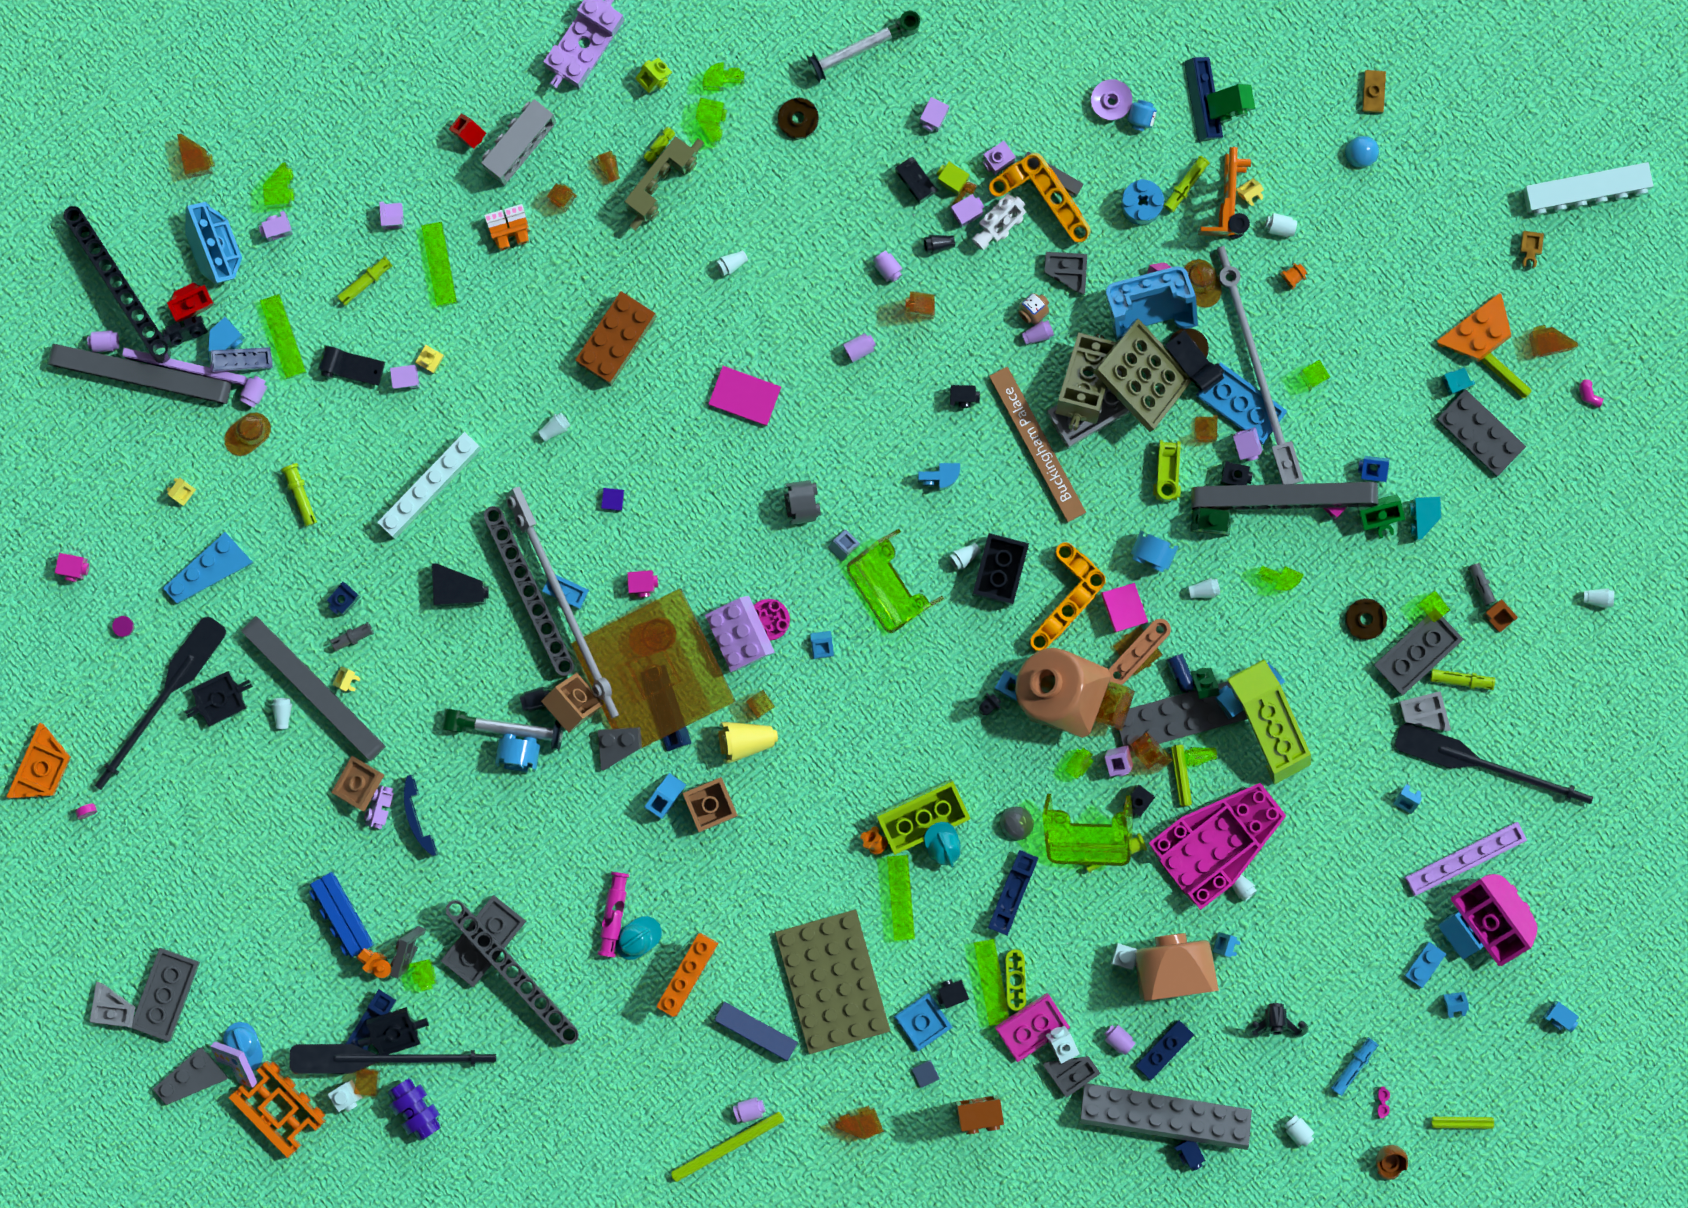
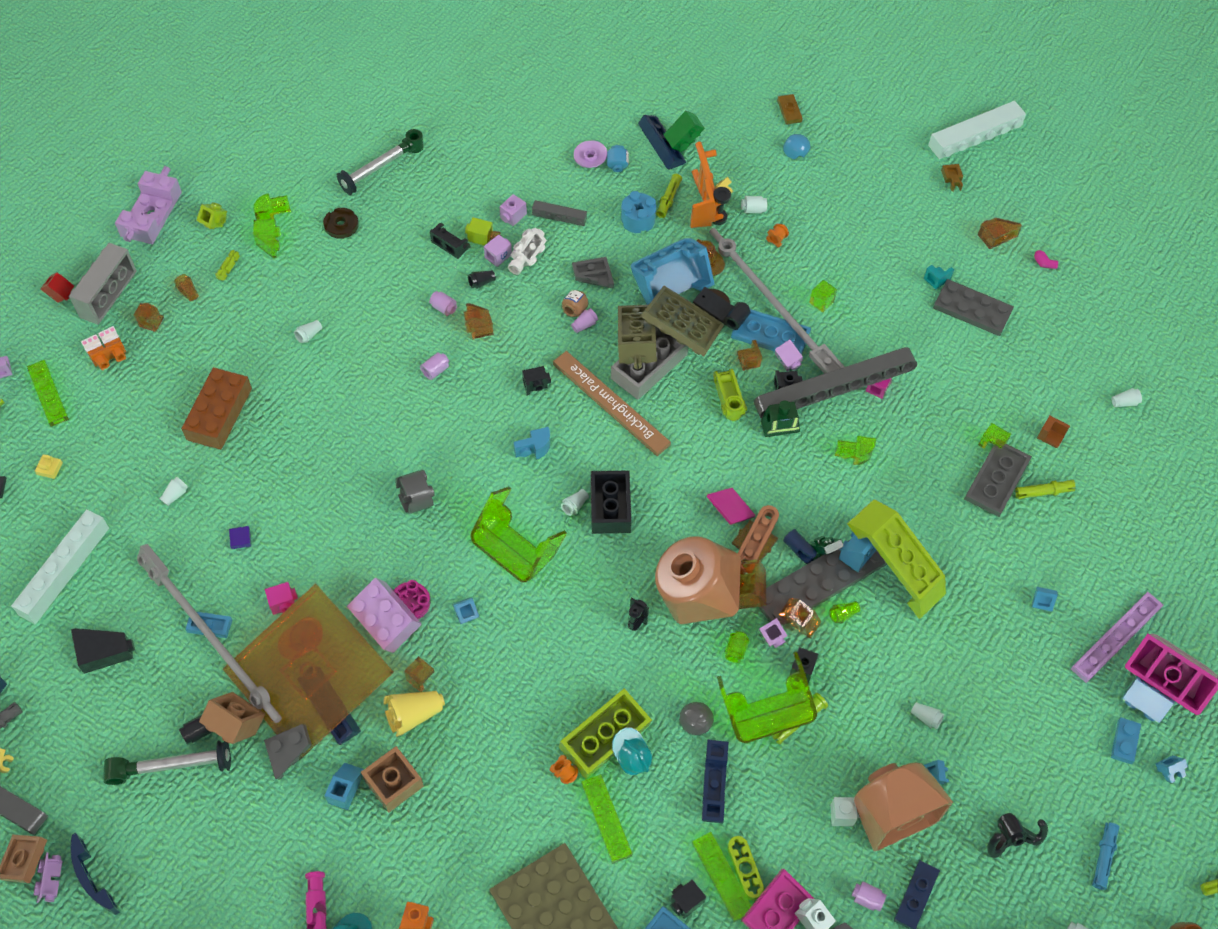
camera: 20 degrees left, 25 degrees down
lavender panel [390,365,420,389] -> none
dark grey beam [484,506,575,677] -> none
dark azure brick [495,734,540,772] -> none
olive brick [624,136,705,231] -> none
dark pink tile [708,366,781,426] -> none
sand blue slope [828,529,860,561] -> none
lavender brick [920,97,949,132] -> none
light orange beam [989,153,1091,242] -> none
dark azure brick [994,670,1017,701] -> none
light orange beam [1029,542,1106,652] -> none
dark azure brick [1130,530,1179,572] -> none
dark pink wedge [1148,783,1286,910] -> none
lime axle [1171,744,1192,807] -> none
light aqua cone [1189,577,1220,598] -> none
dark brown tile [1345,598,1387,640] -> none
green brick [1357,494,1405,538] -> none
blue brick [1358,456,1390,482] -> none
dark pink piece [1378,1087,1390,1118] -> none
black piece [1395,723,1593,804] -> none
light grey wing [1399,691,1451,731] -> none
teal slope [1409,497,1442,541] -> none
orange wing [1437,293,1511,362] -> none
dark grey pin [1468,563,1496,606] -> none
lime axle [1481,353,1532,399] -> none

